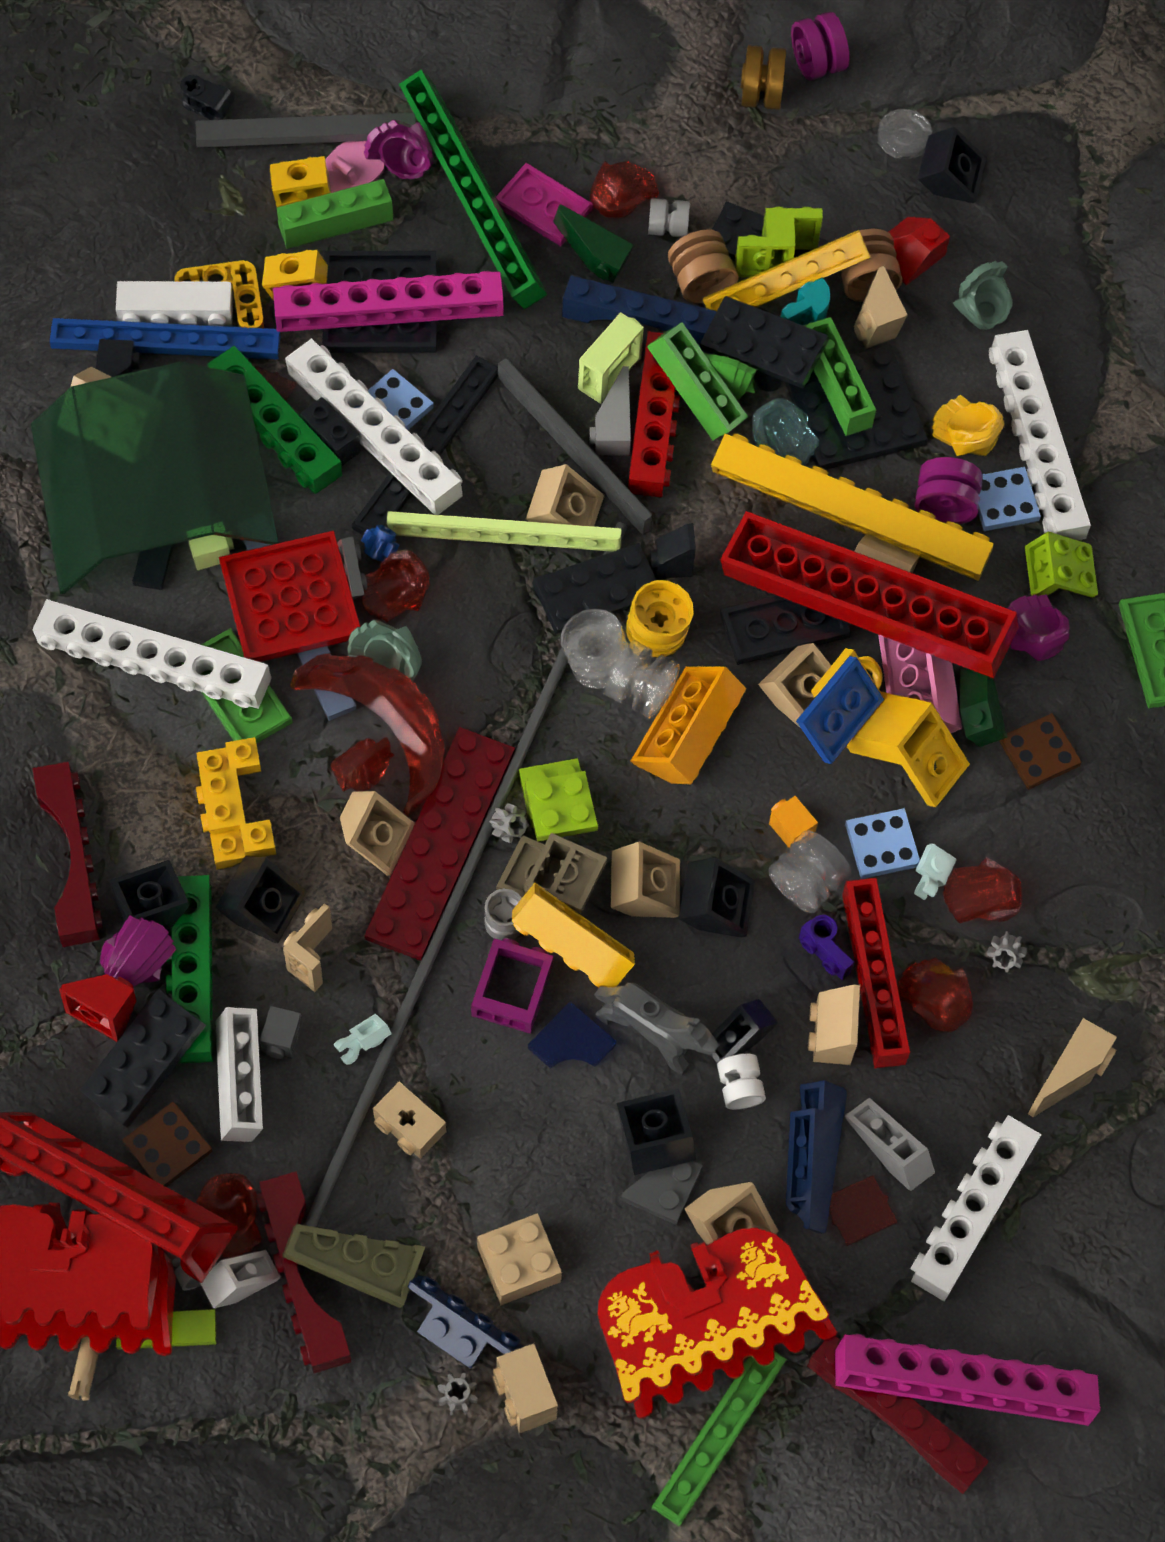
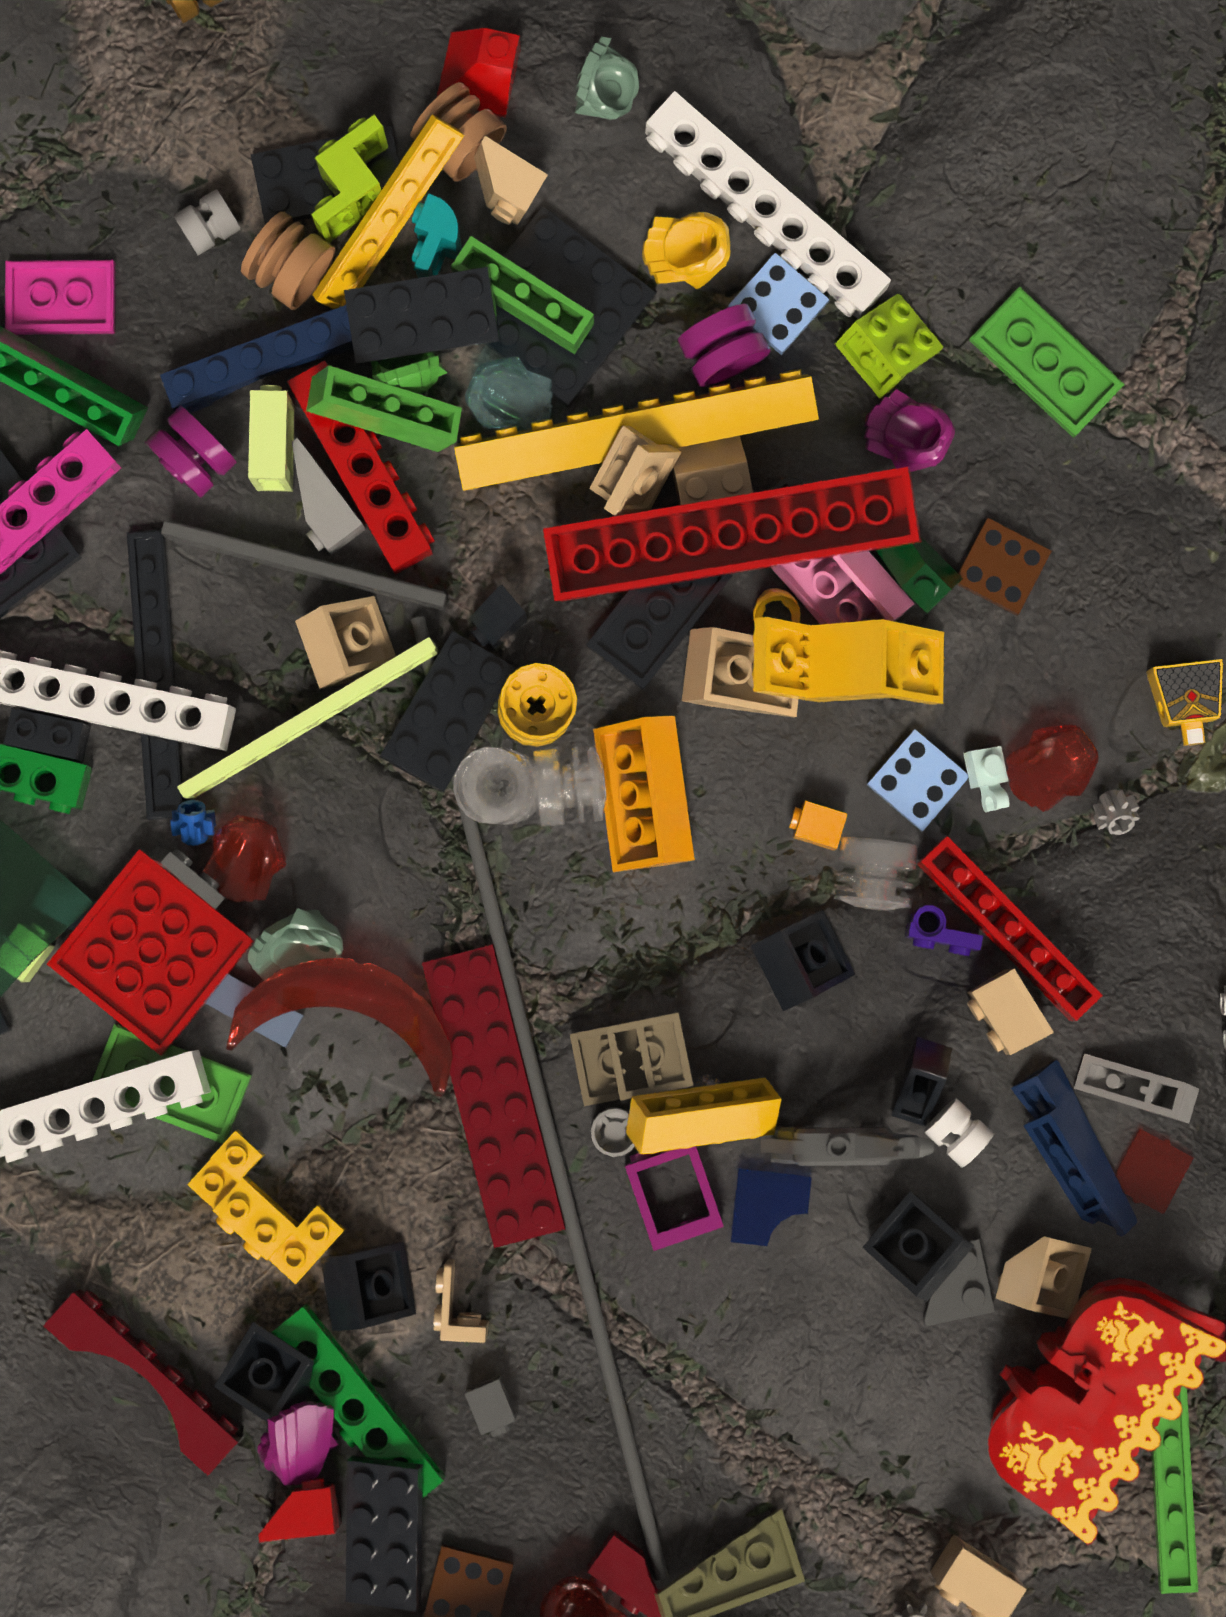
camera: 35 degrees left, 20 degrees up
white brick [216,1007,263,1142] -> none
clear red hair [330,737,395,792] -> none
light aqua plate [334,1014,392,1065] -> none
tan slope [340,791,415,876] -> none
light blue tile [354,369,434,443] -> none
tan brick [373,1082,446,1159] -> none
bracket [407,1275,524,1369] -> none
tan brick [477,1213,562,1305] -> none
light grey gear [489,803,529,843] -> none
lime bracket [519,758,598,842] -> none
dark green slope [553,204,634,283] -> none
clear red hair [589,161,659,218] -> none
tan slope [611,842,680,918] -> none
blue tile [796,656,884,764] -> none
clear red hair [898,958,973,1032] -> none
none -> magenta wheel [144,405,237,498]
none -> tan bracket [589,426,681,516]
none -> torso [1147,659,1223,746]

